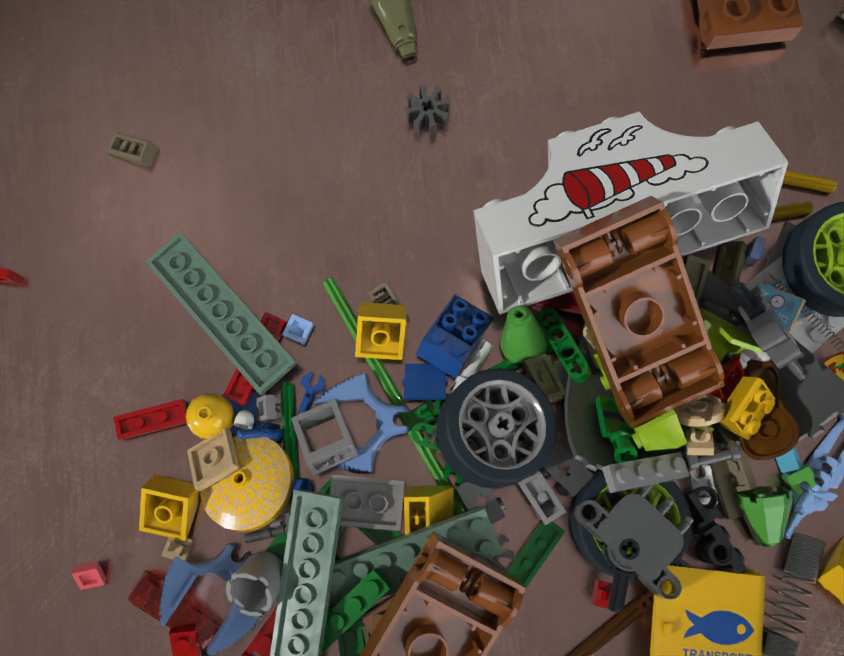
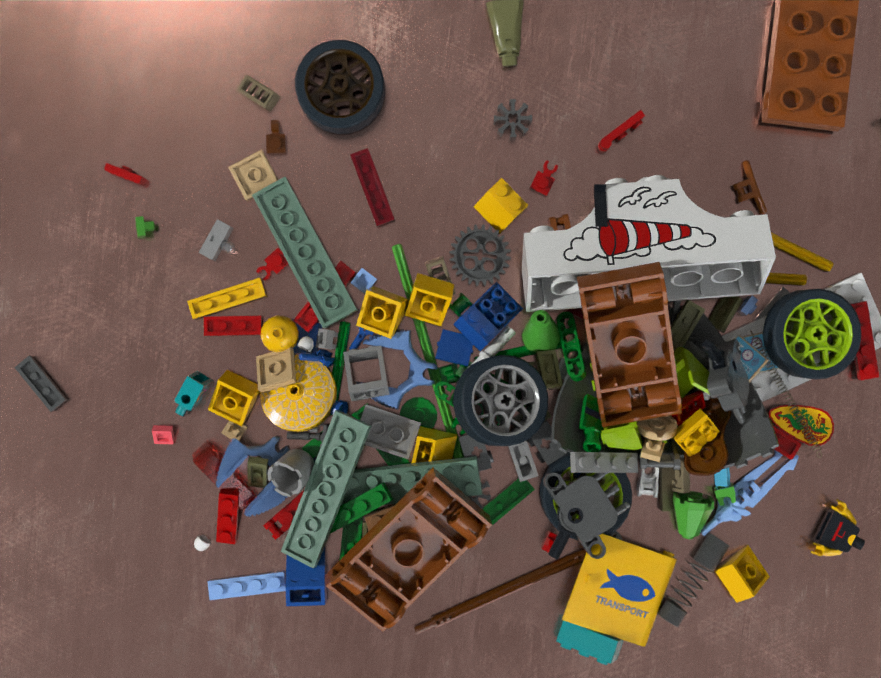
camera: 15 degrees right, 10 degrees up
black plate [684,486,747,574] -> none
none -> bright green tile [135,216,155,239]
none -> teal torso [174,370,214,417]
none -> yellow plate [187,278,267,319]
none -> light grey piece [198,219,235,261]
none -> tan tile [228,149,278,201]
none -> olive plate [247,456,268,488]
none -> red plate [256,248,289,281]
none -> reddish brown plate [266,120,287,154]
none -> wheel [295,40,385,134]
none -> dark red plate [350,148,395,227]
none -> yellow slope [356,286,409,339]
none -> green tile [400,397,437,435]
none -> dark grey gear [449,224,511,287]
none -> green bush [449,293,473,318]
none -> yellow slope [474,178,528,234]
none -> red plate [529,160,558,197]
none -> black piece [594,184,608,227]
none -> red plate [598,110,645,152]
none -> dark orange piece [732,160,767,214]

